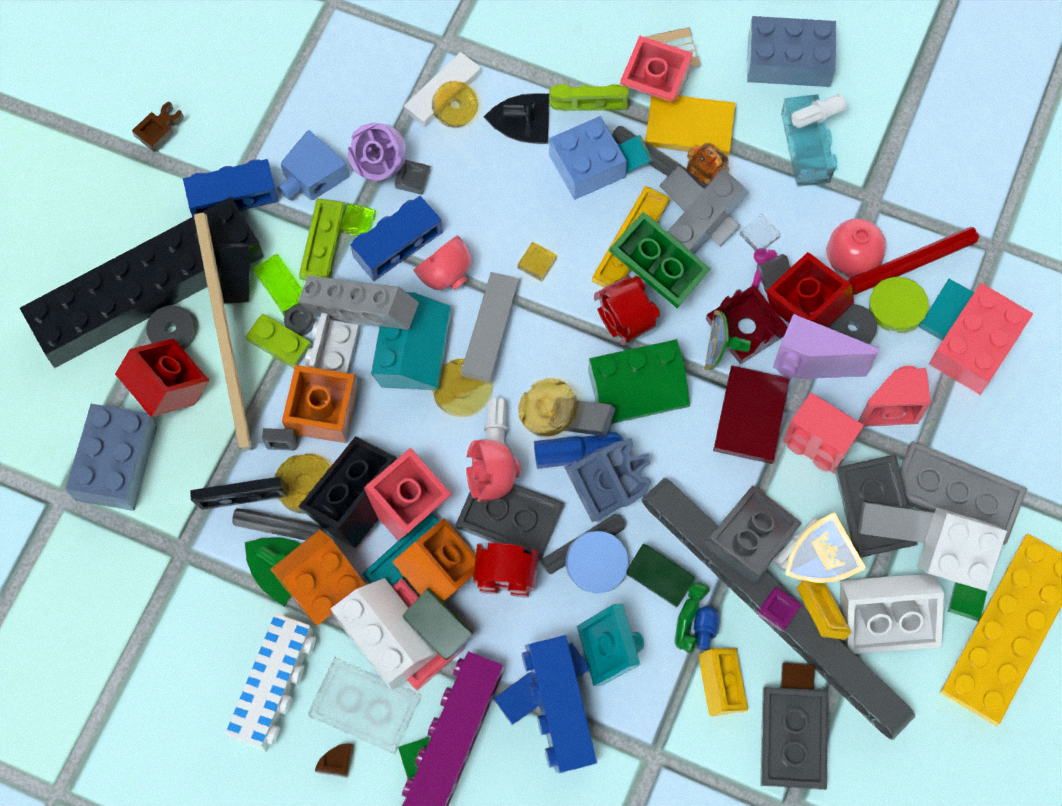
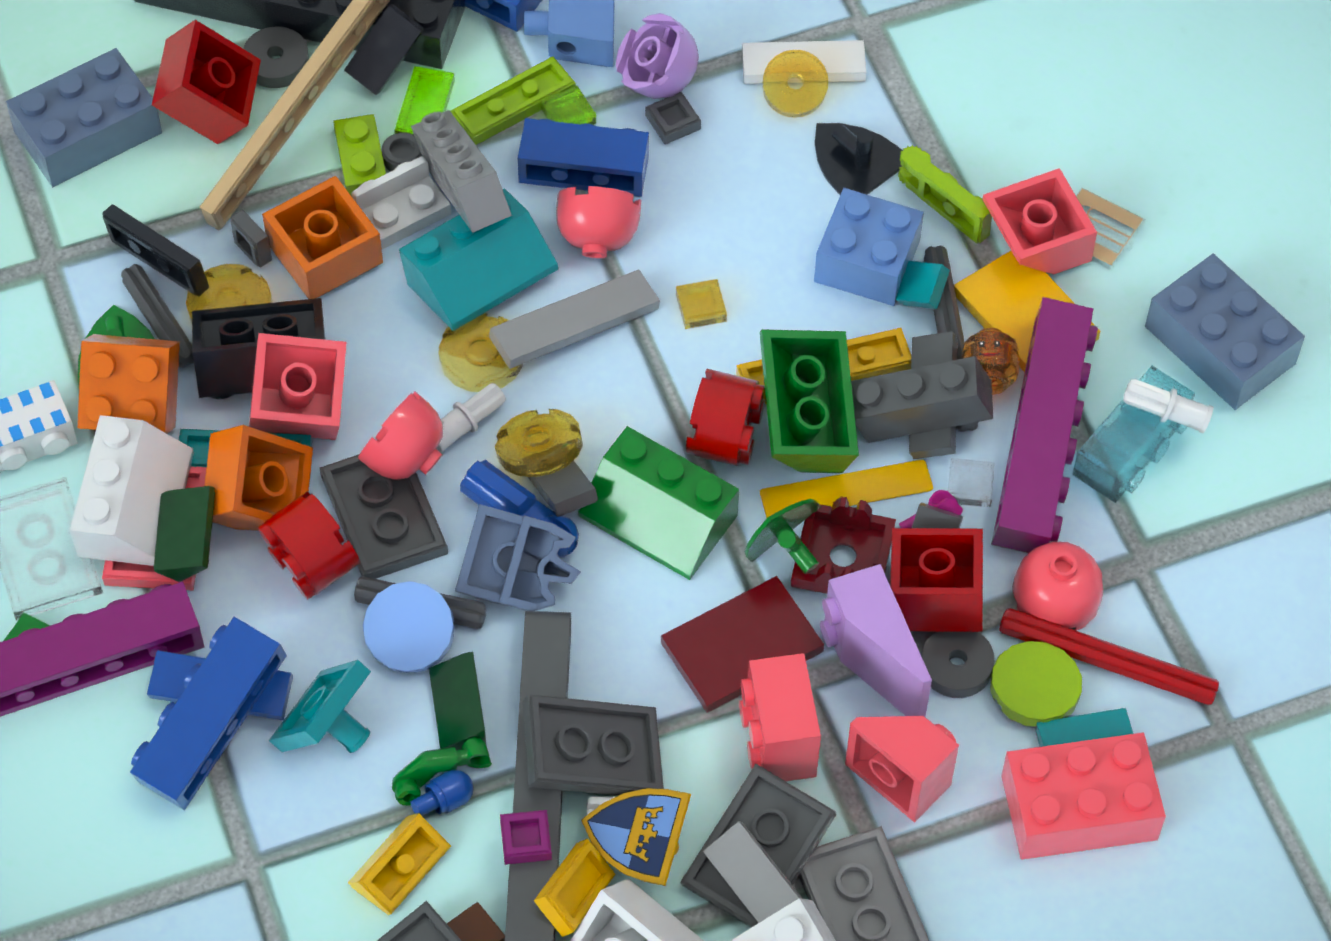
camera: 45 degrees right, 10 degrees down
none -> yellow sticker [760,460,933,518]
none -> magenta brick [991,297,1098,553]

